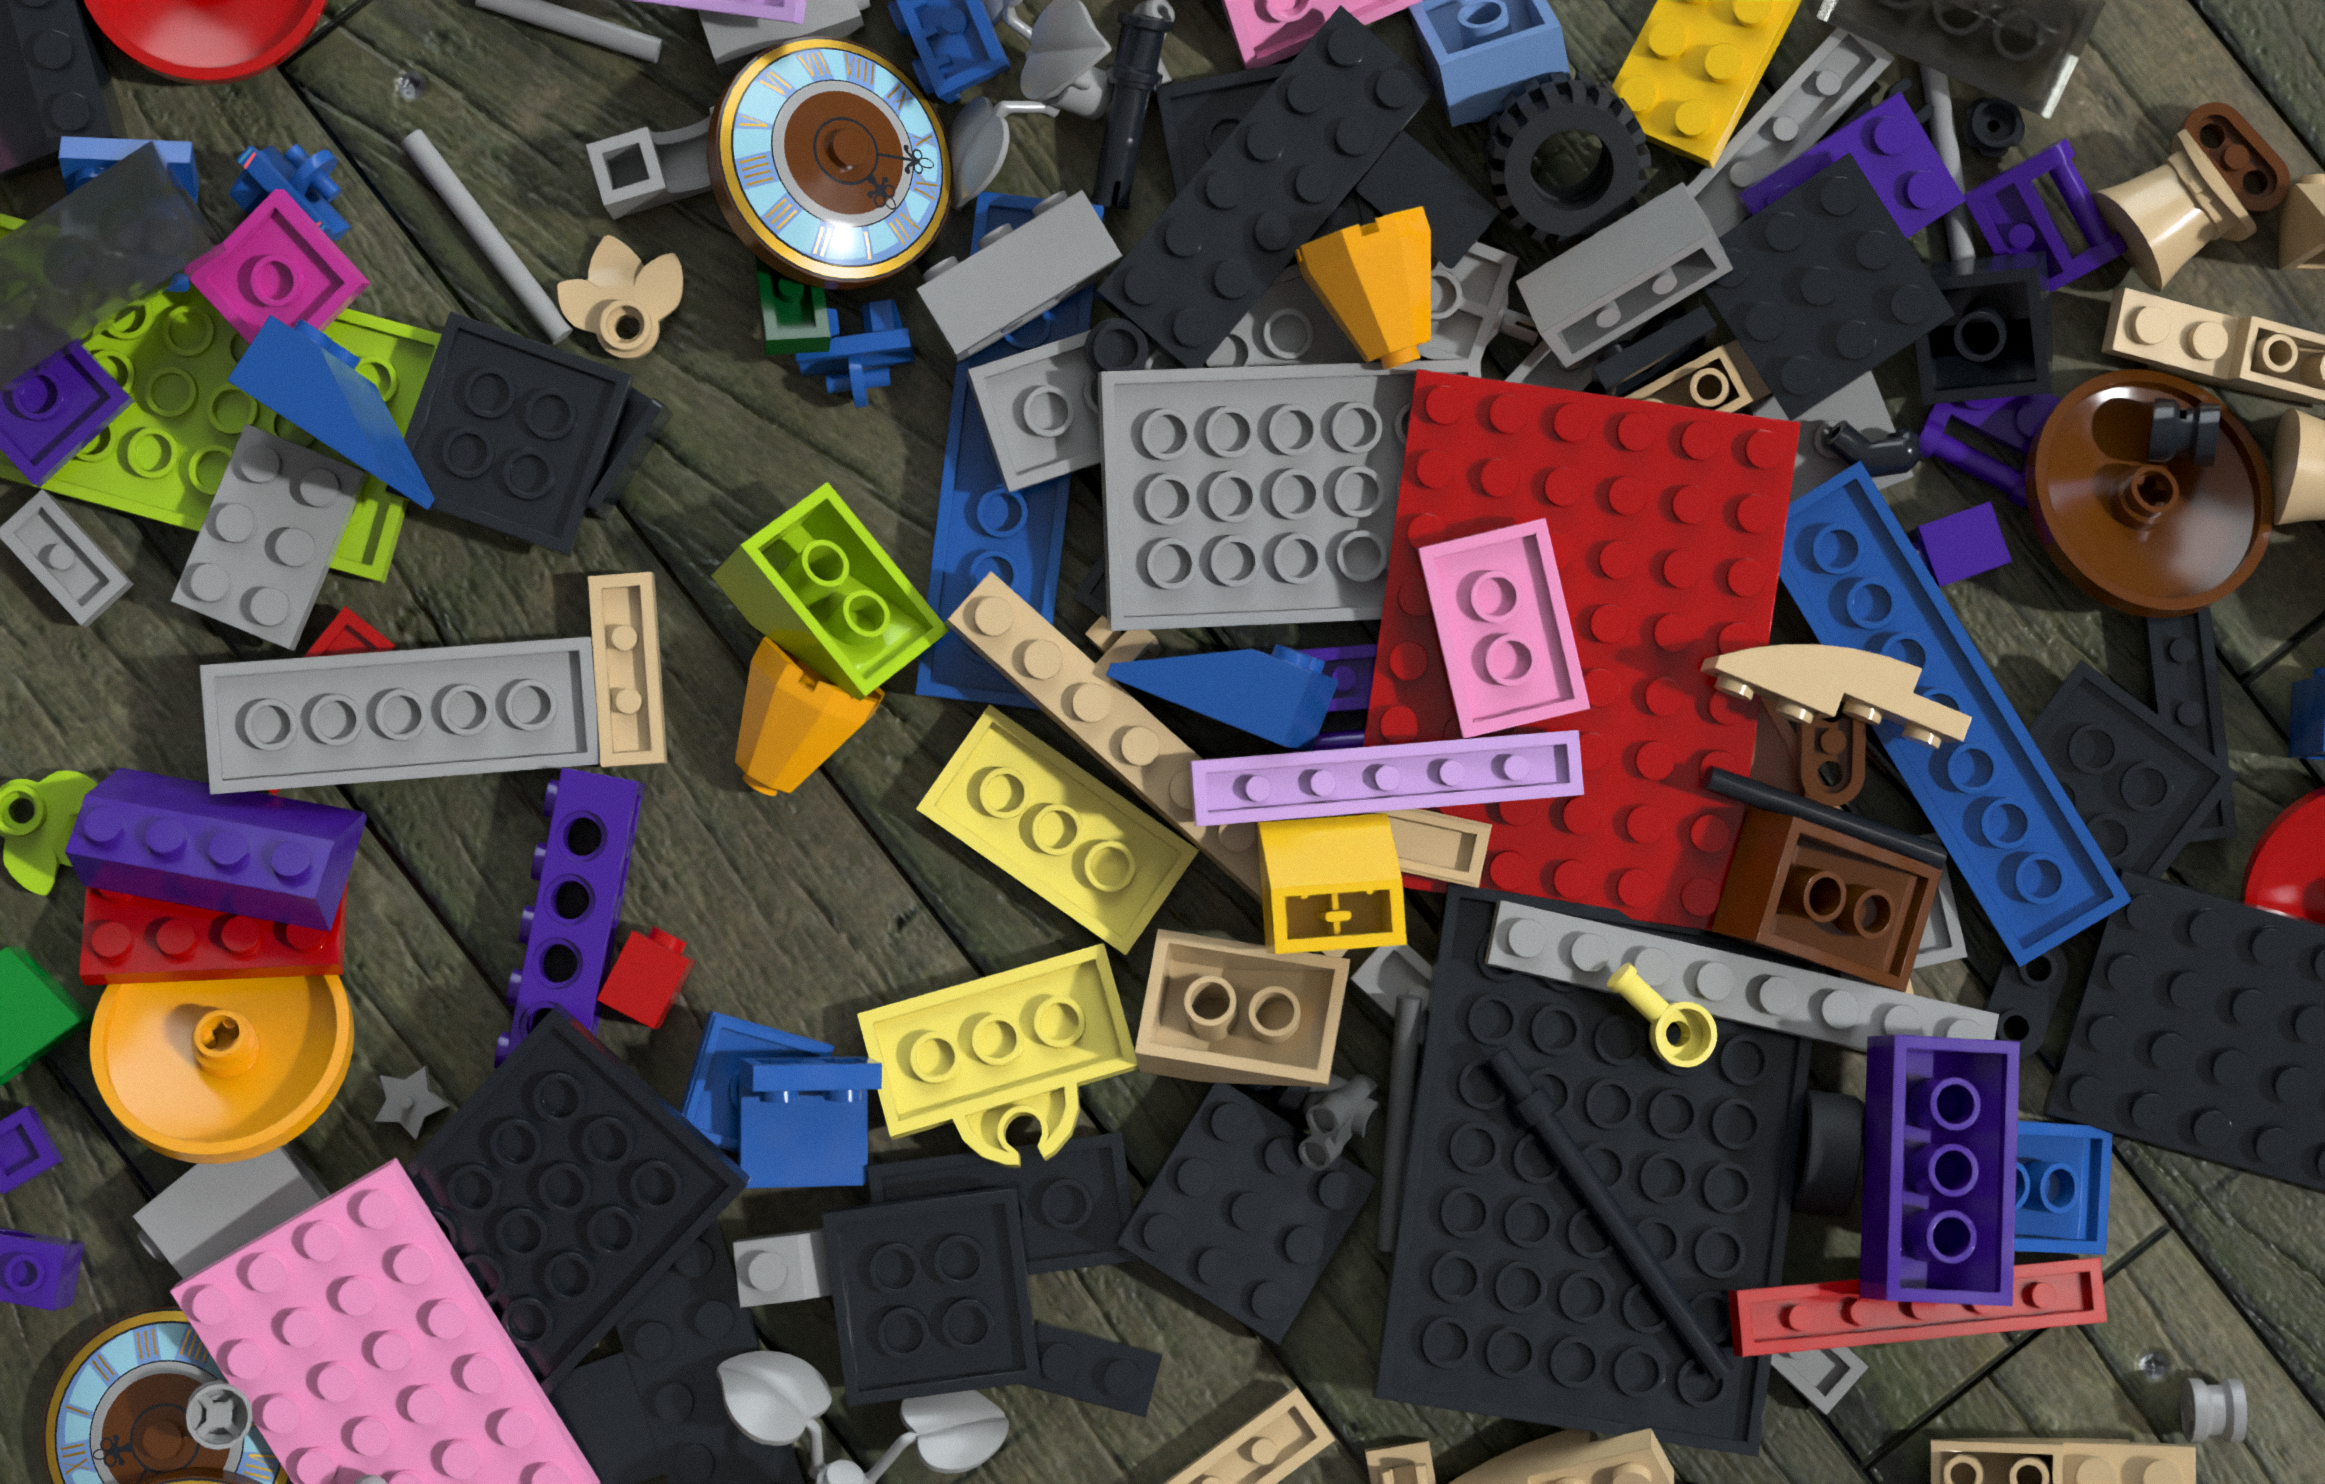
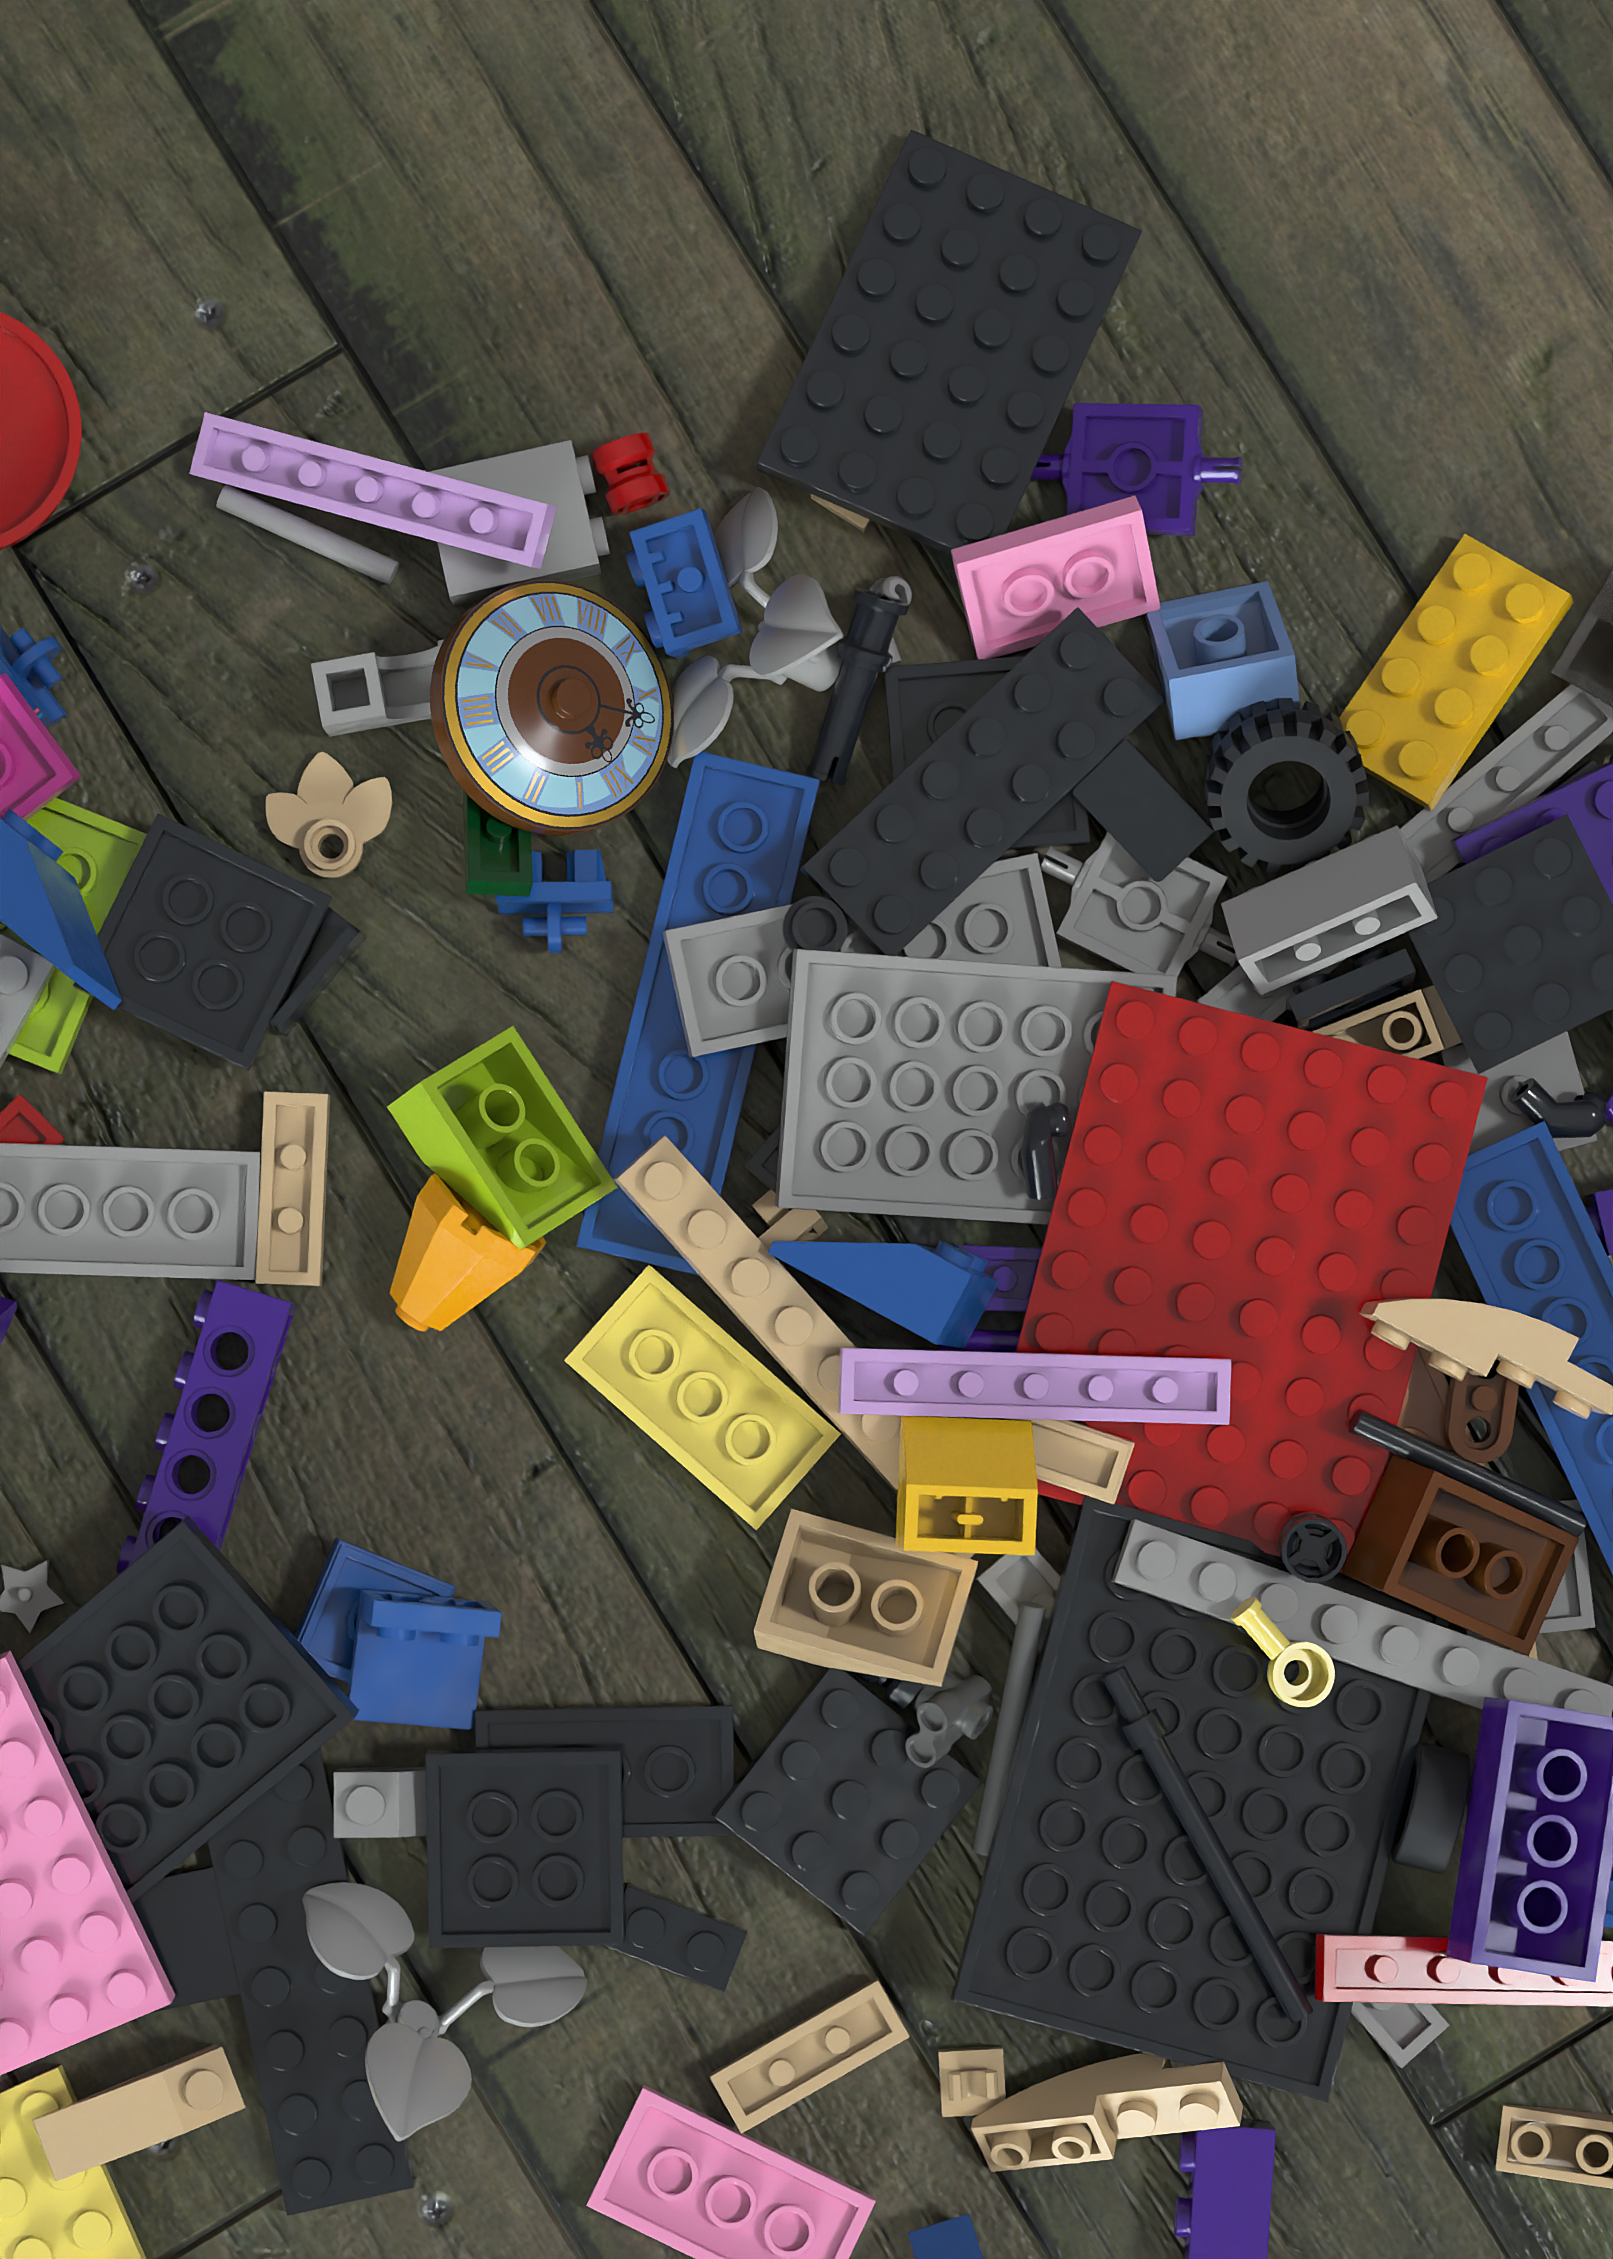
camera: 10 degrees right, 0 degrees up
light grey bar [401,129,573,345] -> none
red brick [597,926,696,1029] -> none
light yellow plate [857,943,1139,1168] -> none
light grey brick [916,190,1122,364] -> none
light orange cone [1294,206,1431,370] -> none
bright pink plate [1417,518,1590,739] -> none
none -> black arm [1021,1102,1071,1200]
none -> black wheel [1278,1512,1347,1583]

